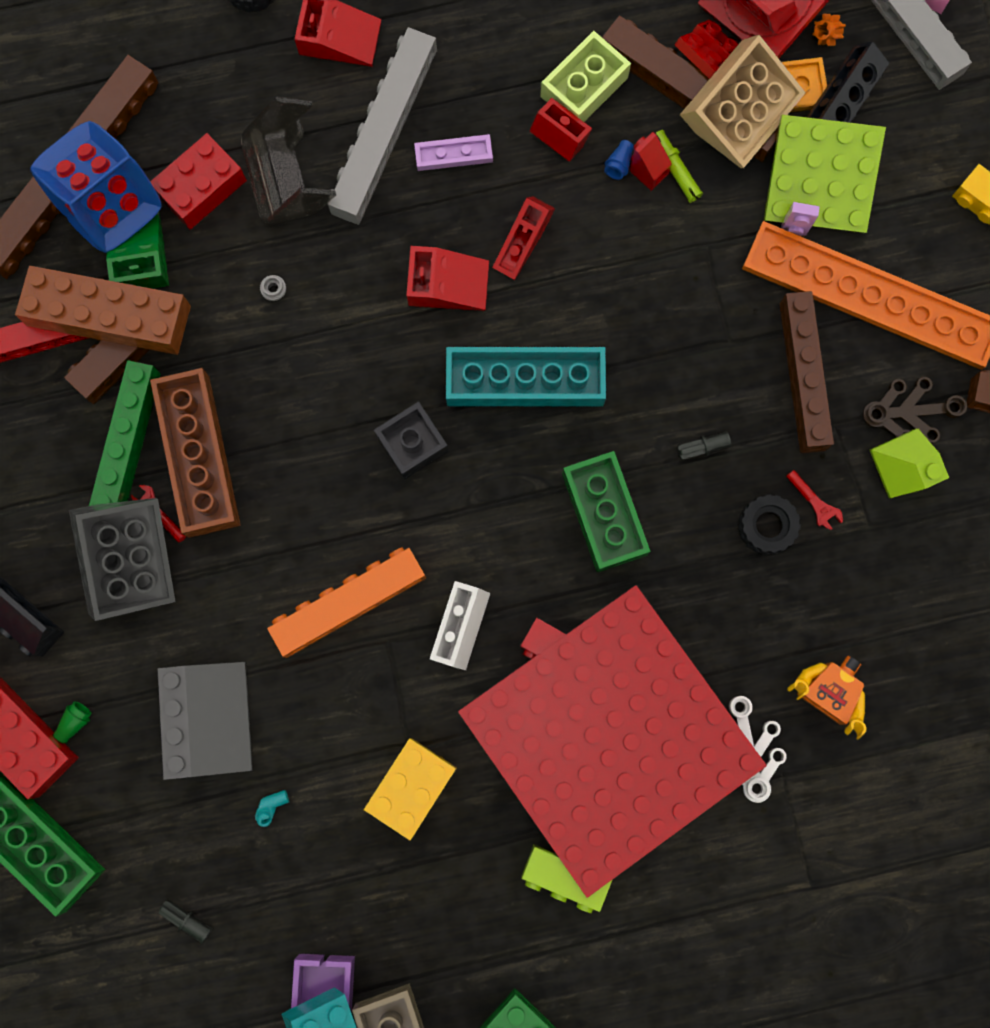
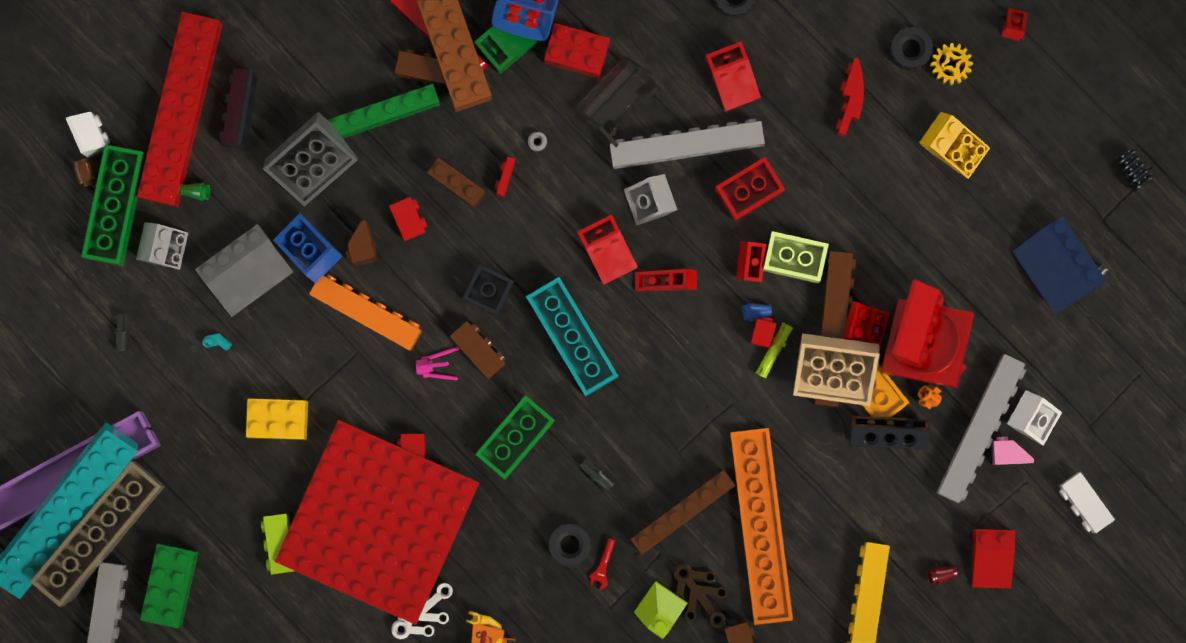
camera: 65 degrees right, 5 degrees up
red piece [131,485,186,543] -> none
dark orange brick [150,368,241,538] -> none
lavender plate [414,134,493,171] -> none
white brick [430,581,490,670] -> none
lime plate [764,115,886,233] -> none
lavender plate [781,202,820,236] -> none
none -> light grey slope [136,222,188,270]
none -> blue brick [273,213,343,283]
none -> reddish brown slope [346,220,378,266]
none -> red brick [389,196,428,241]
none -> dark pink plant [416,347,460,380]
none -> reddish brown brick [427,157,486,209]
none -> reddish brown brick [450,321,506,380]
none -> red plate [494,157,516,198]
none -> light grey slope [624,174,677,225]
none -> red brick [715,157,785,221]

